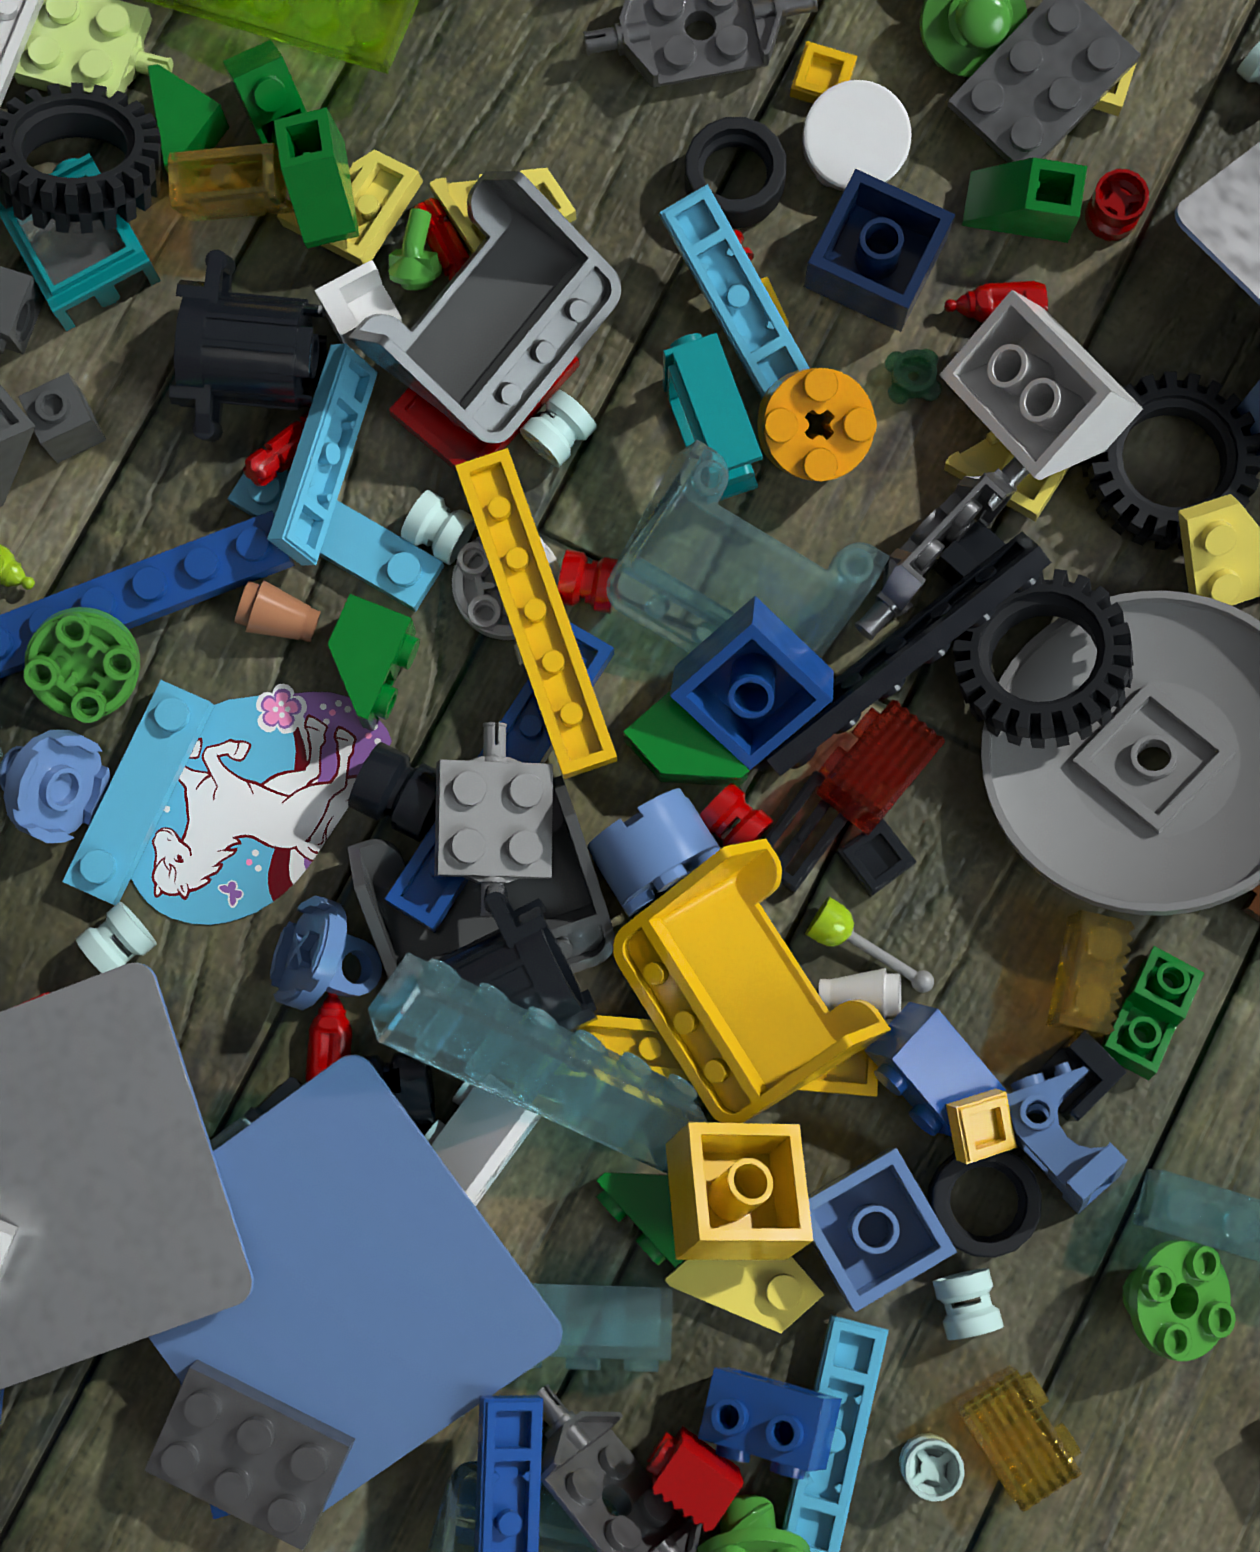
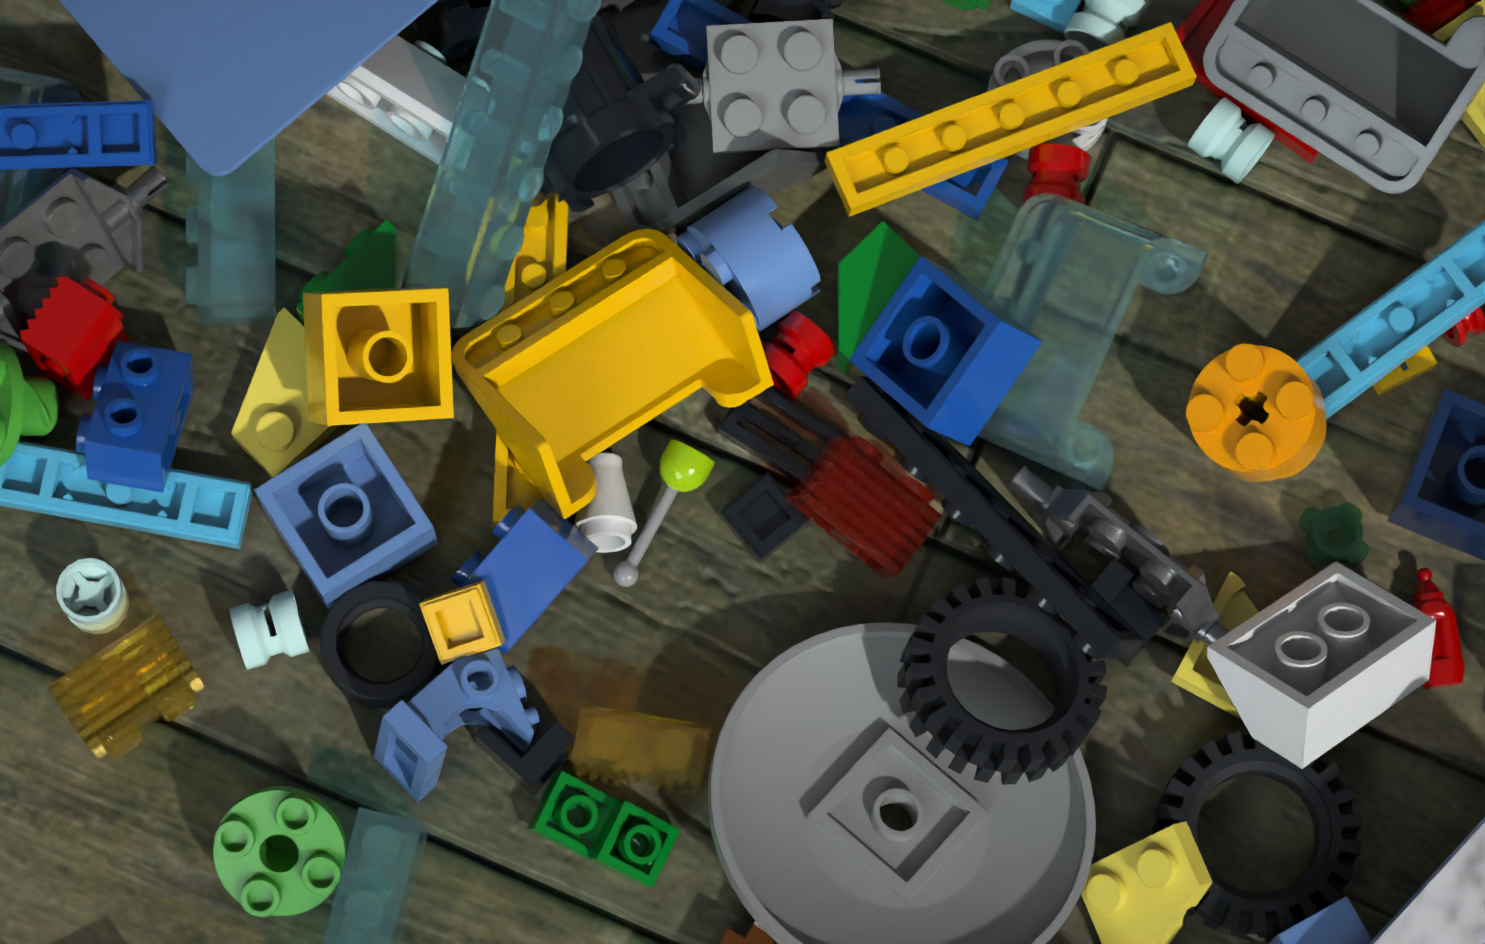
camera: 80 degrees right, 5 degrees down
teal window [663,333,763,505] -> none

